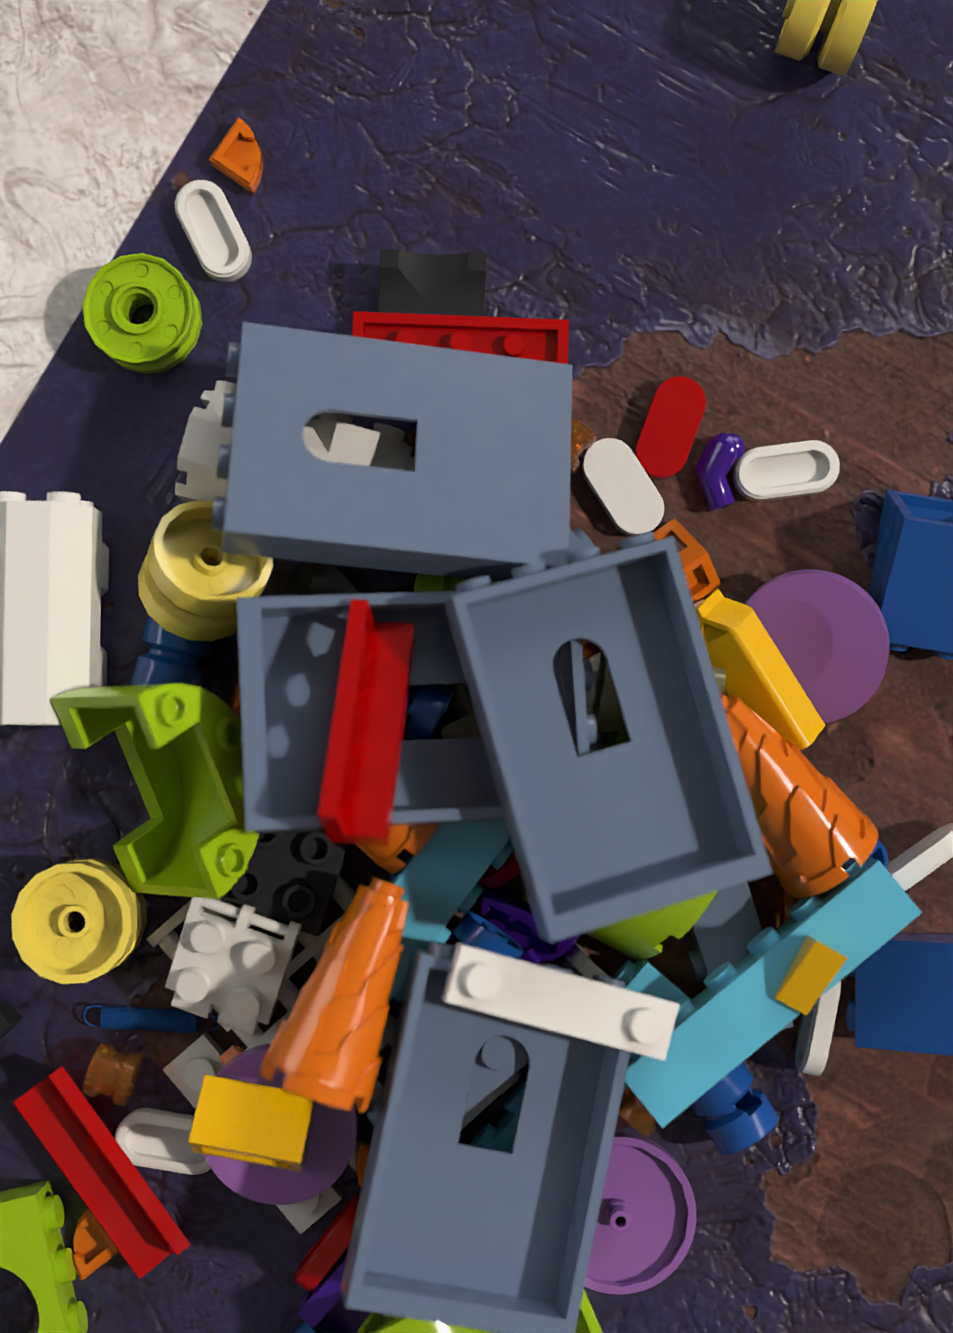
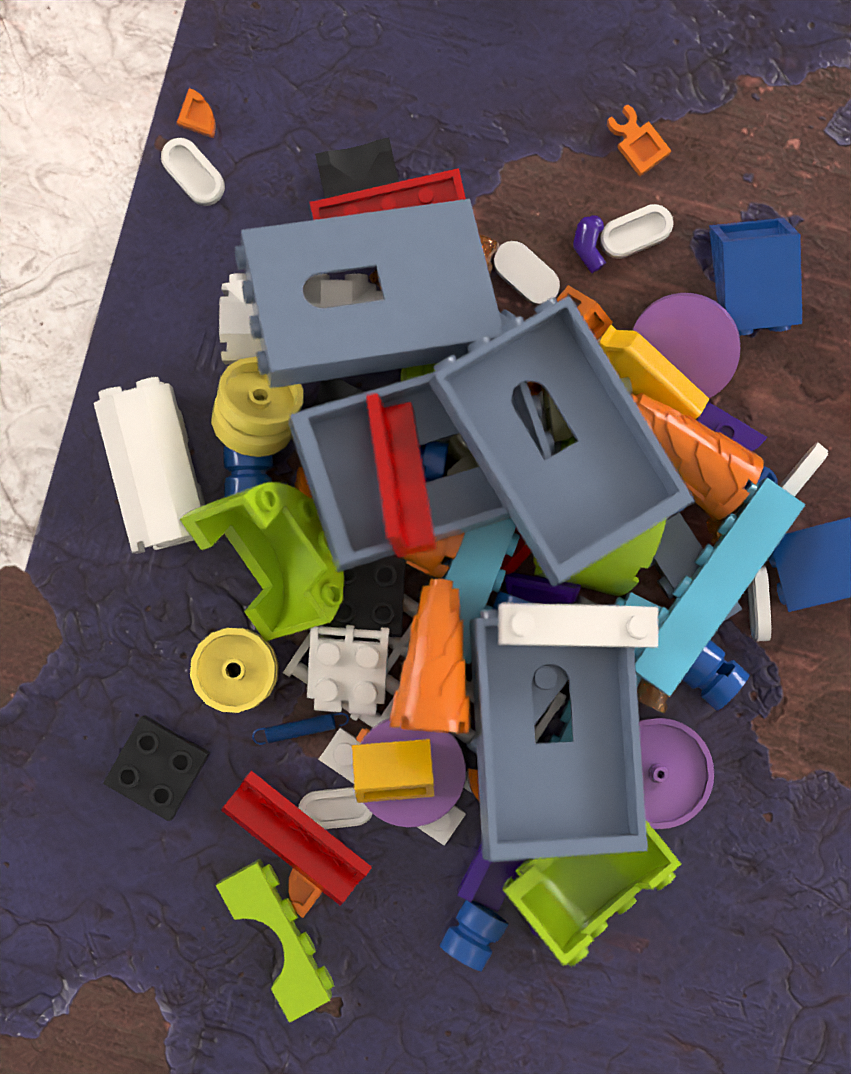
camera: 10 degrees left, 0 degrees up
lime wheel [82,253,202,374] -> none
clear orange wheel [82,1041,144,1107] -> none
red tile [293,1192,361,1292] -> none
red tile [634,376,706,480] -> none
yellow piece [774,935,848,1015] -> none
none -> orange plate [607,105,671,177]
none -> dark purple plate [697,402,768,451]

